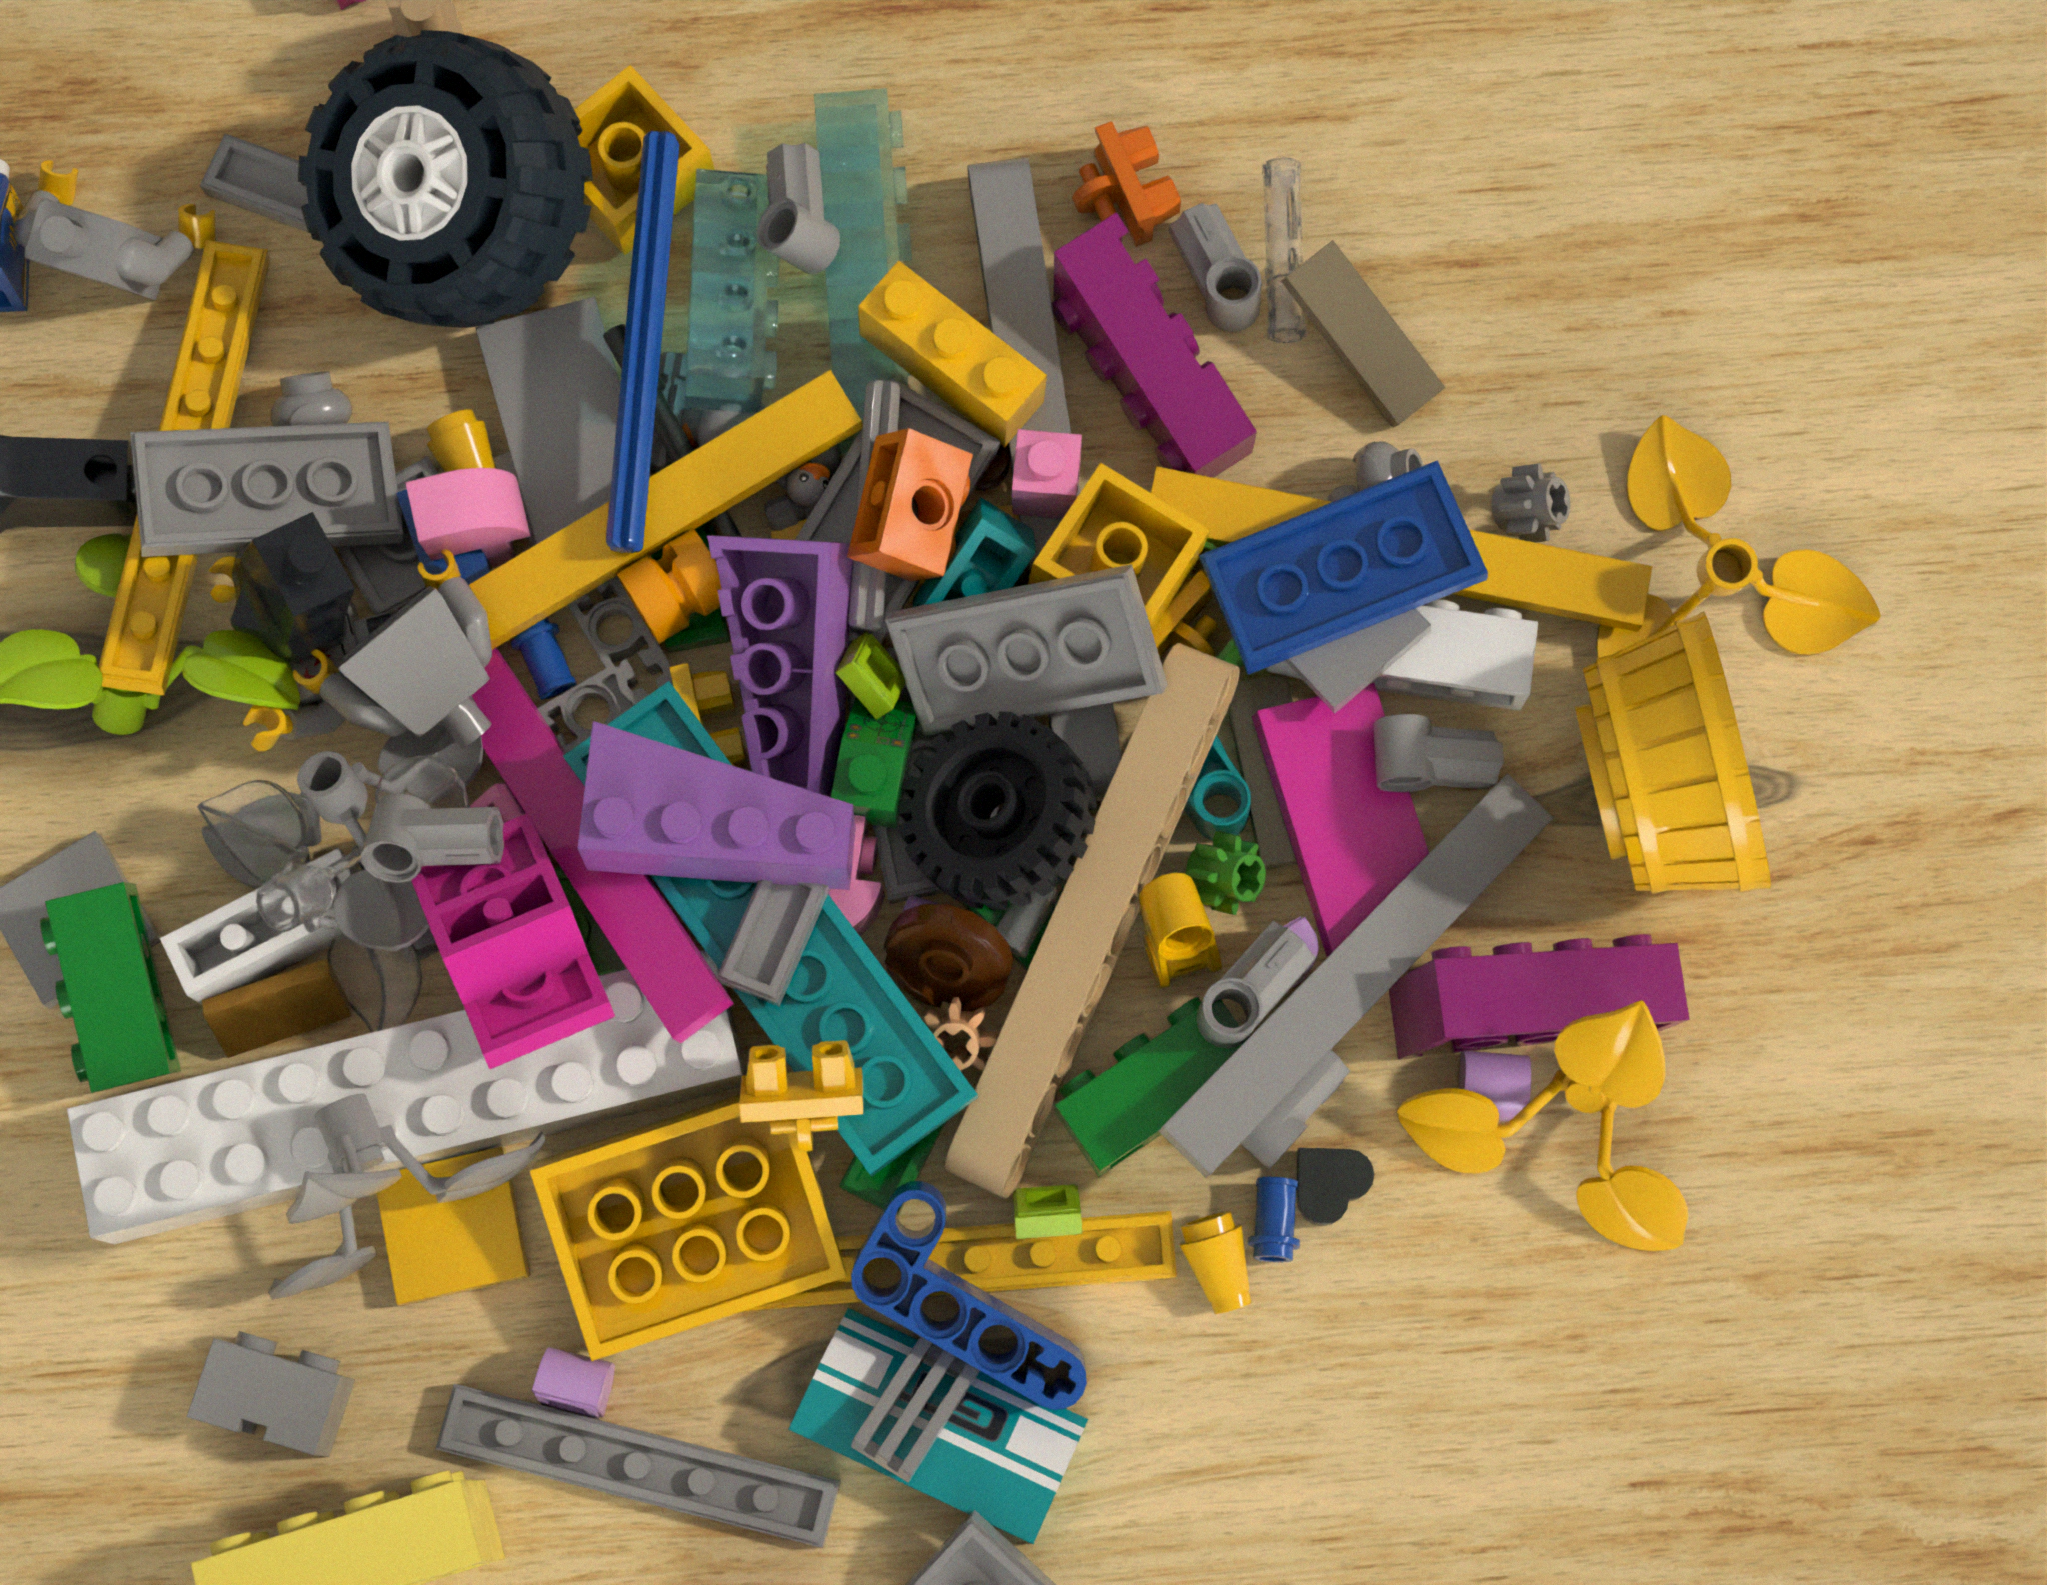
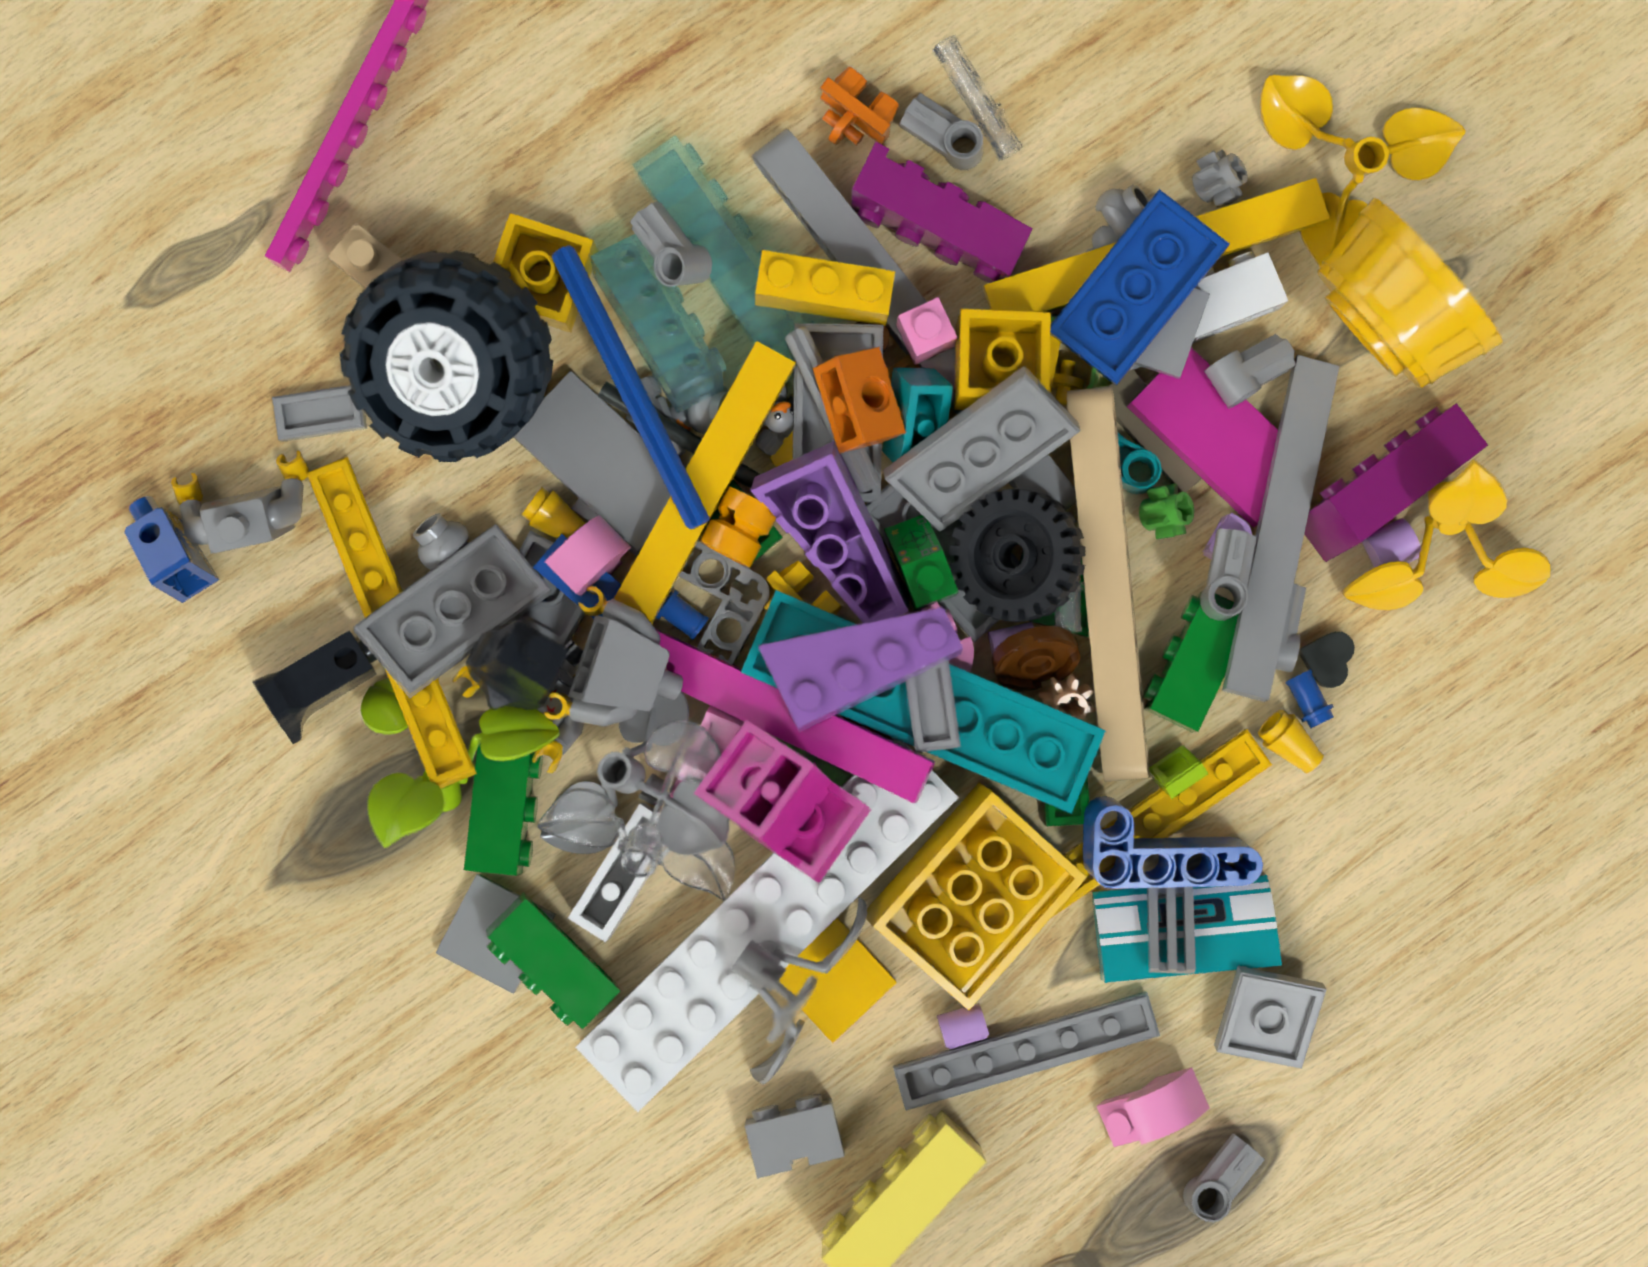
camera: 30 degrees left, 10 degrees up
pearl gold tile [202,958,351,1058] -> none
light grey piece [361,793,504,883] -> none
yellow hips [739,1040,863,1152] -> none
lime tile [835,631,906,720] -> none
yellow piece [1138,873,1222,989] -> none
dark tan tile [1281,240,1445,428] -> none
none -> green brick [464,744,543,876]

